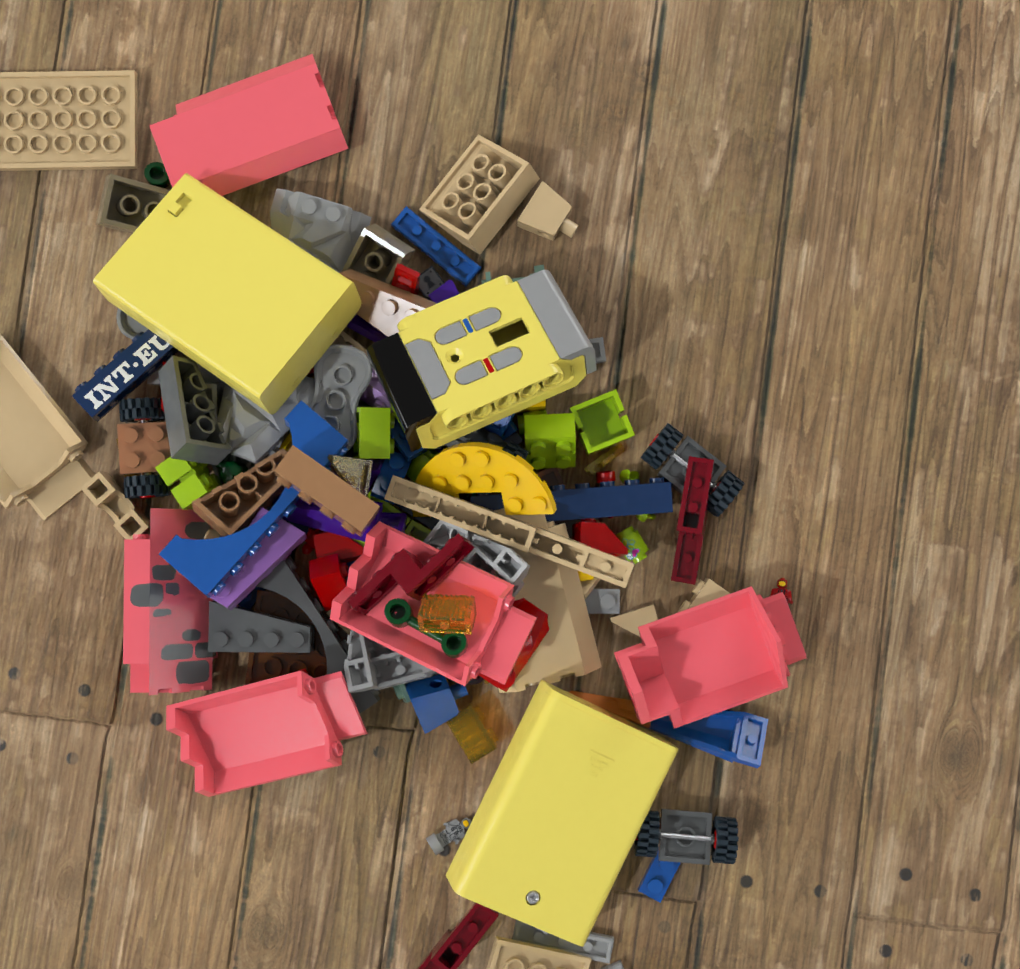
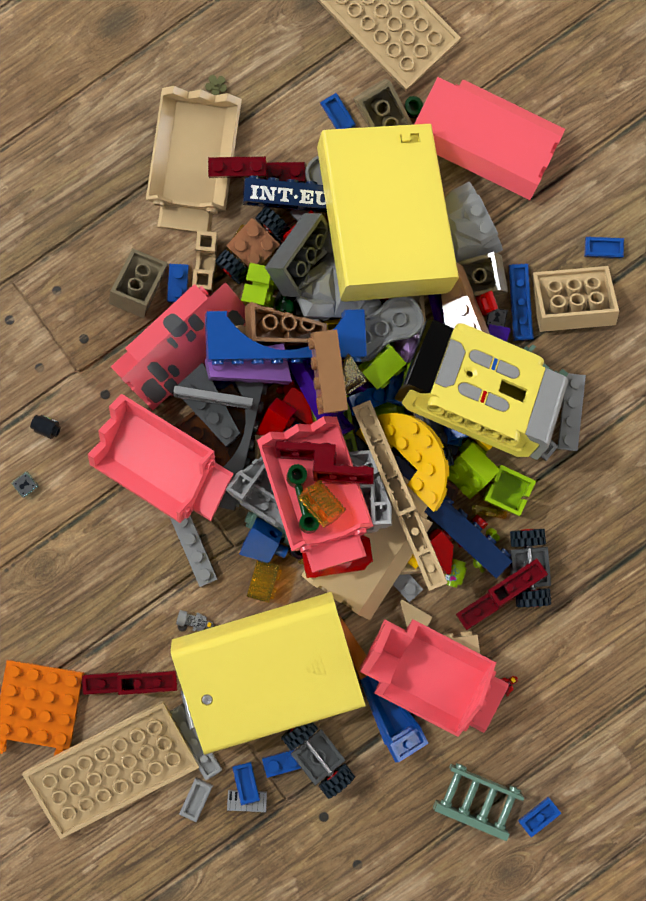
camera: 45 degrees right, 0 degrees up
tan torso [517,181,579,241] -> none
none -> tile [11,471,39,498]
none -> black brick [30,415,61,439]
none -> dark tan slope [109,248,168,318]
none -> blue plate [167,264,189,303]
none -> light grey plate [169,515,218,587]
none -> light grey tile [173,386,253,409]
none -> dark red bracket [208,156,305,183]
none -> light grey tile [227,789,267,812]
none -> blue tile [232,762,260,806]
none -> blue tile [320,93,356,129]
none -> sand green fence [433,763,524,841]
none -> blue plate [518,797,562,838]
none -> light grey plate [557,373,586,451]
none -> blue tile [584,237,624,258]

